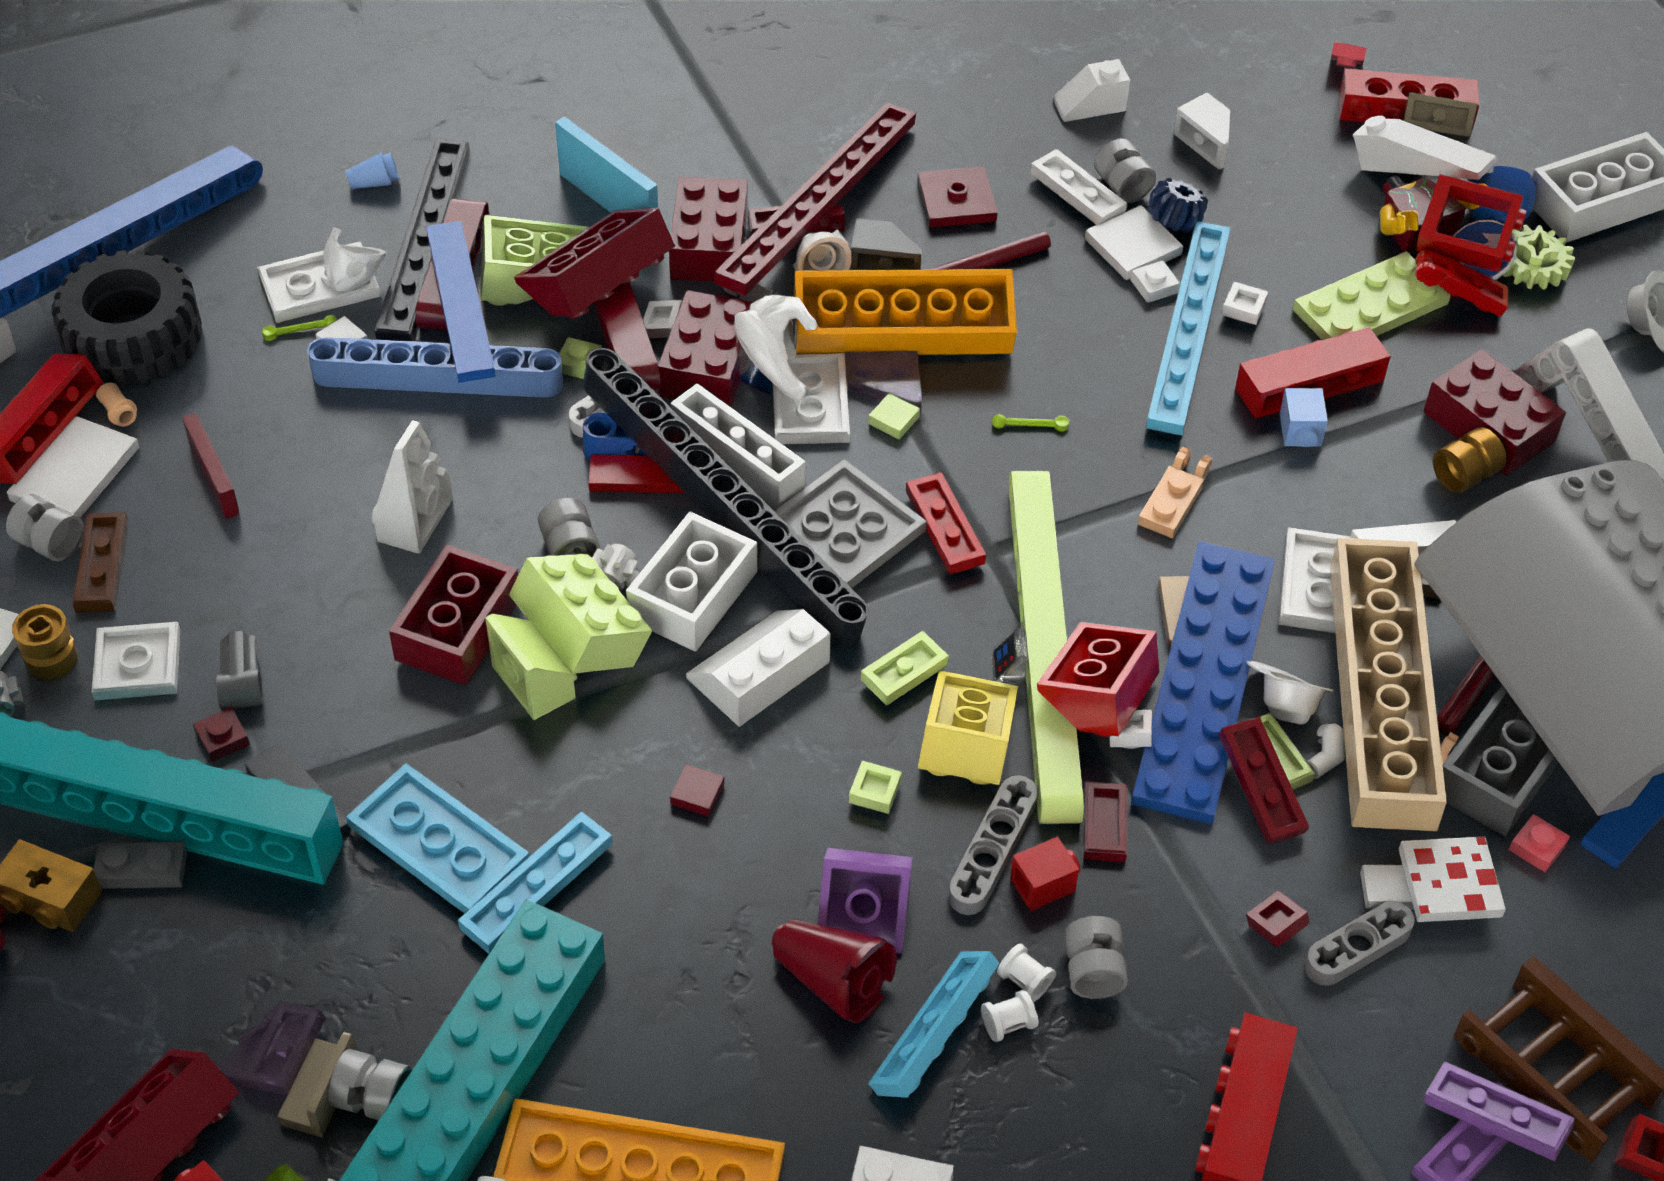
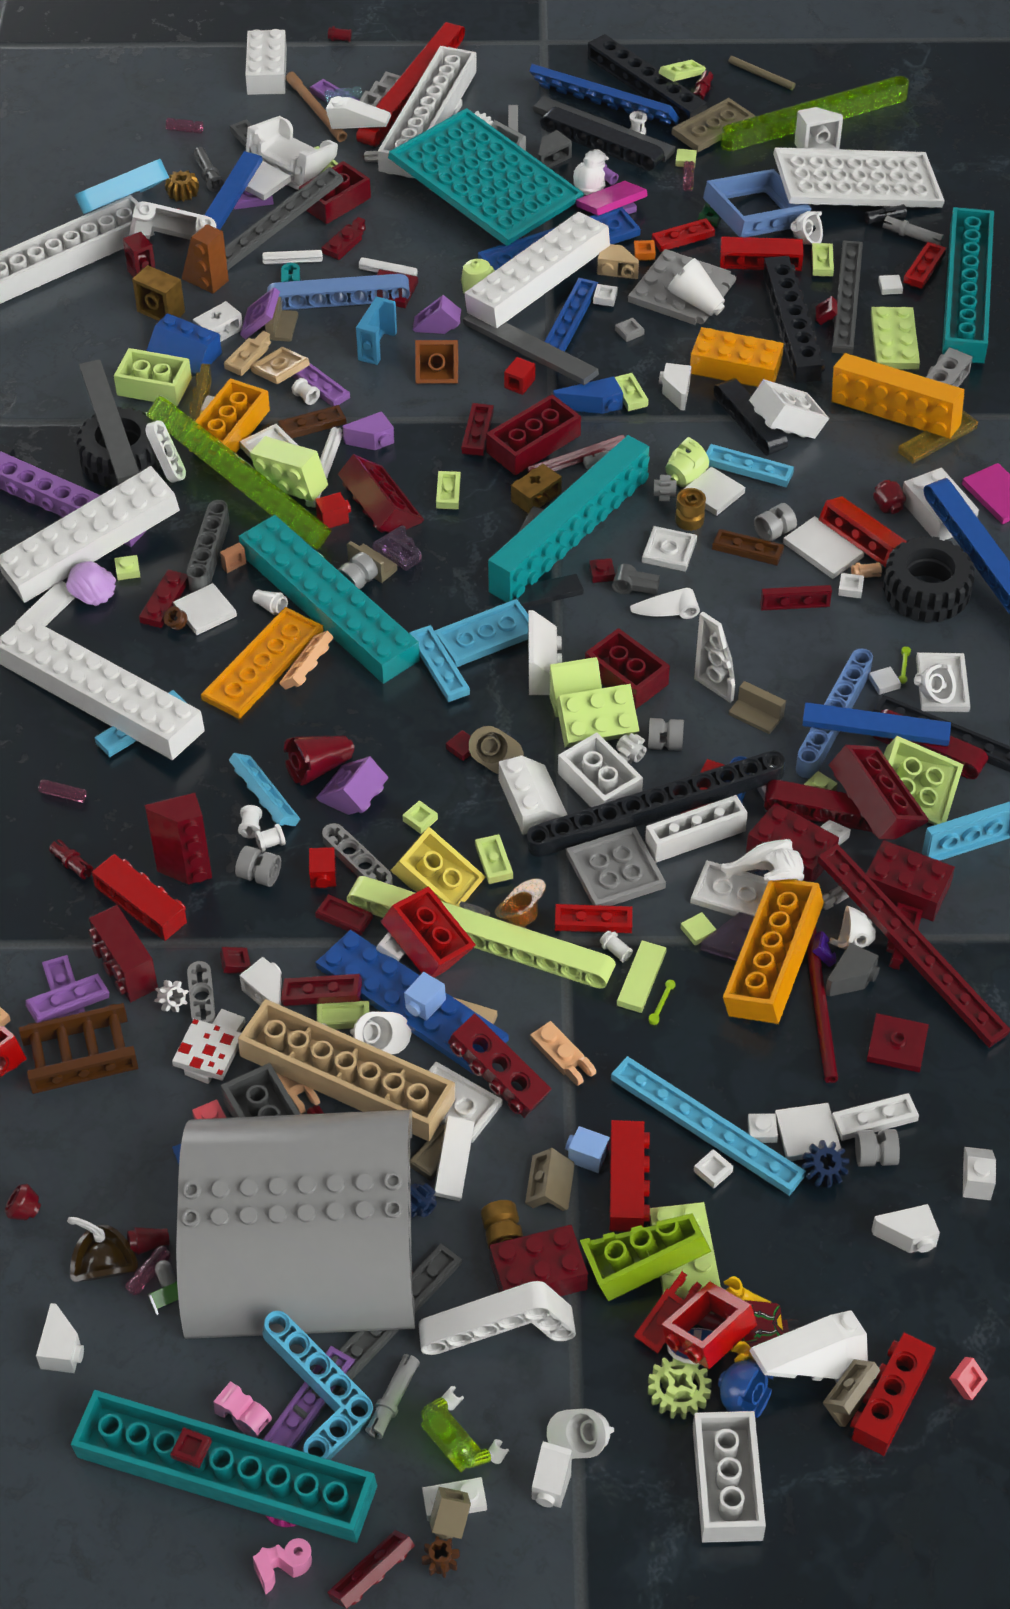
camera: 115 degrees right, 0 degrees up
none -> dark red brick [88,905,158,1003]
none -> dark red slope [145,793,212,884]
none -> white gear [154,980,189,1012]
none -> white slope [240,957,282,1006]
none -> light nougat plate [279,630,333,690]
none -> light blue brick [404,972,446,1021]
none -> yellowish green plate [436,471,461,509]
none -> dark red brick [448,1013,552,1118]
none -> dark tan piece [469,726,524,774]
none -> clear orange piece [495,878,546,928]
none -> dark tan panel [525,1148,575,1211]
none -> white slope [528,610,562,695]
none -> lime wedge [580,1213,712,1301]
none -> white pin [600,931,633,962]
none -> yellowish green tile [617,940,666,1013]
none -> white piece [630,588,700,619]
none -> dark tan panel [729,681,786,734]
none -> white plate [838,573,864,598]

